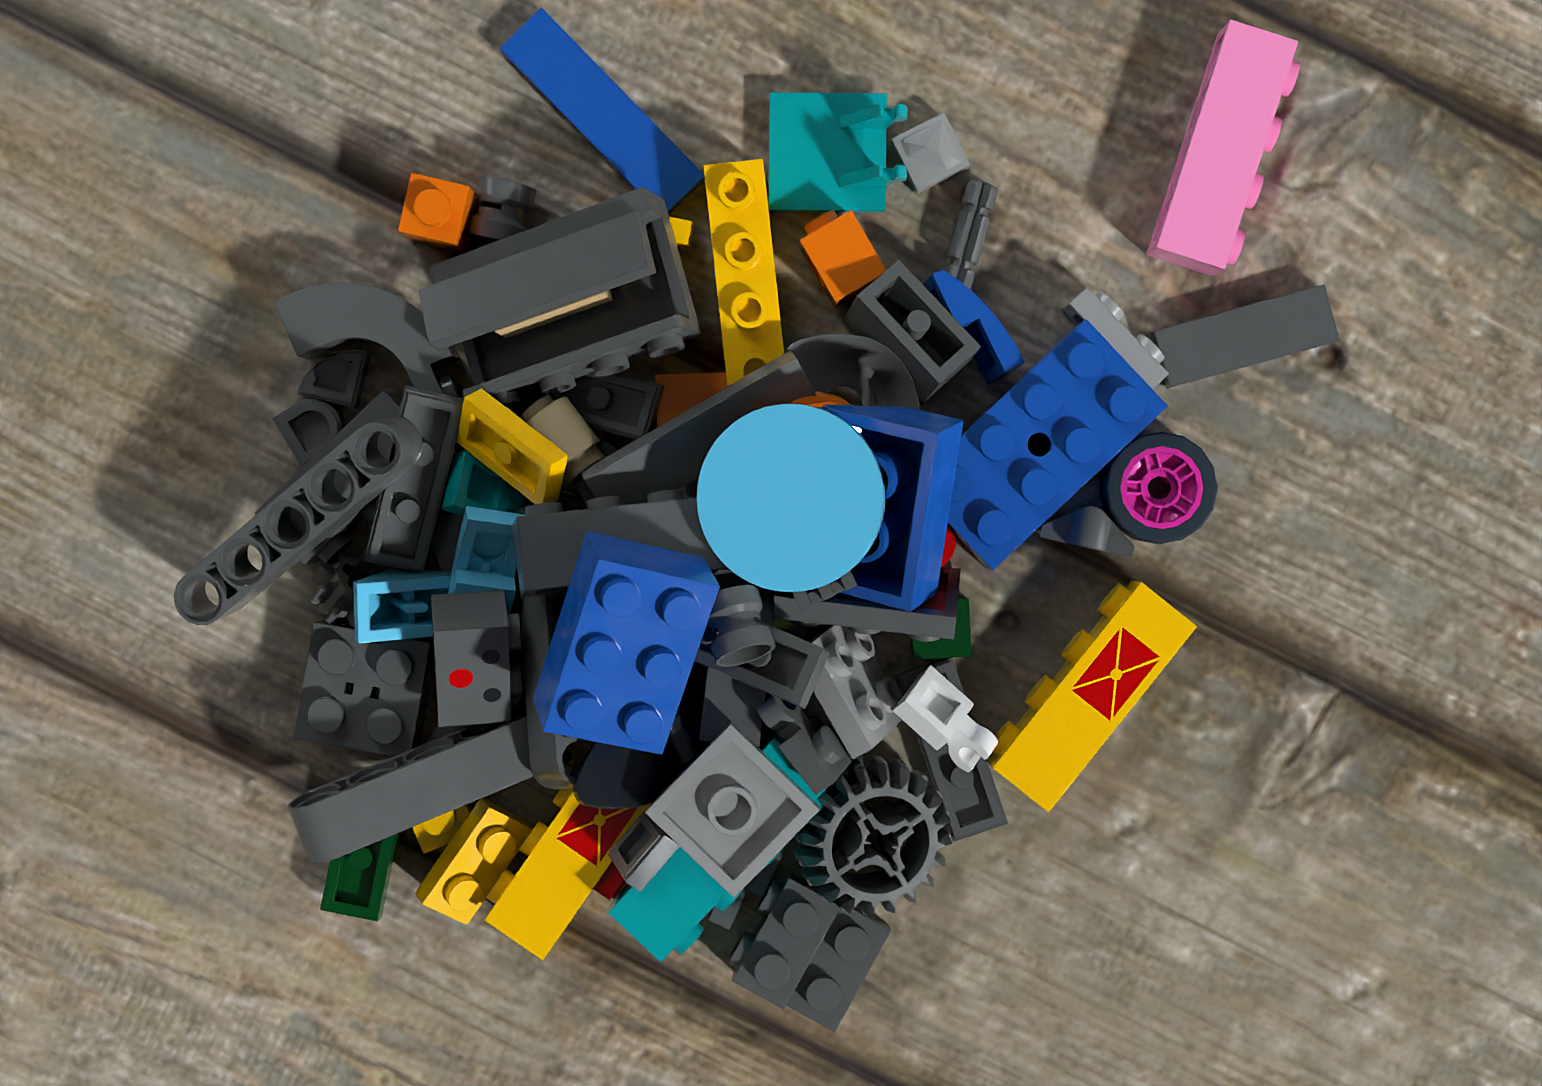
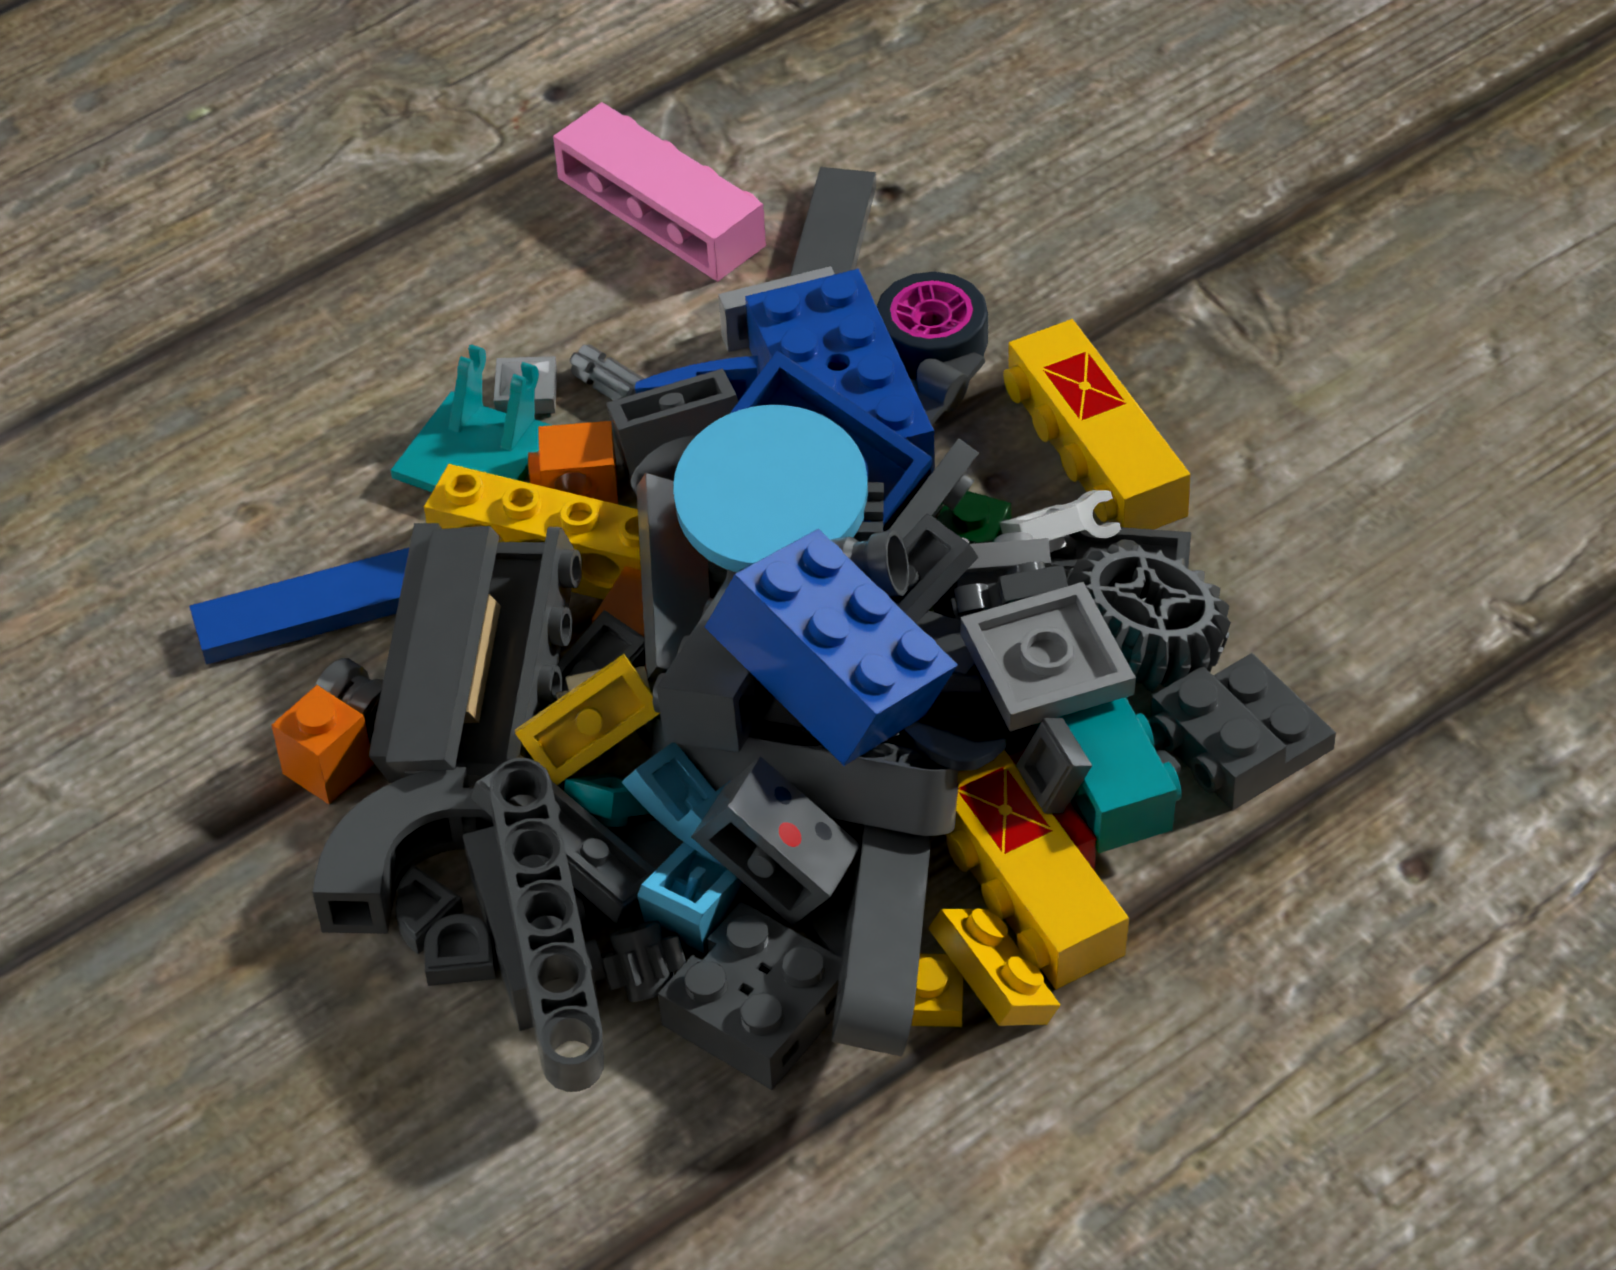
camera: 55 degrees left, 40 degrees down
dark green plate [320,833,399,922] -> none

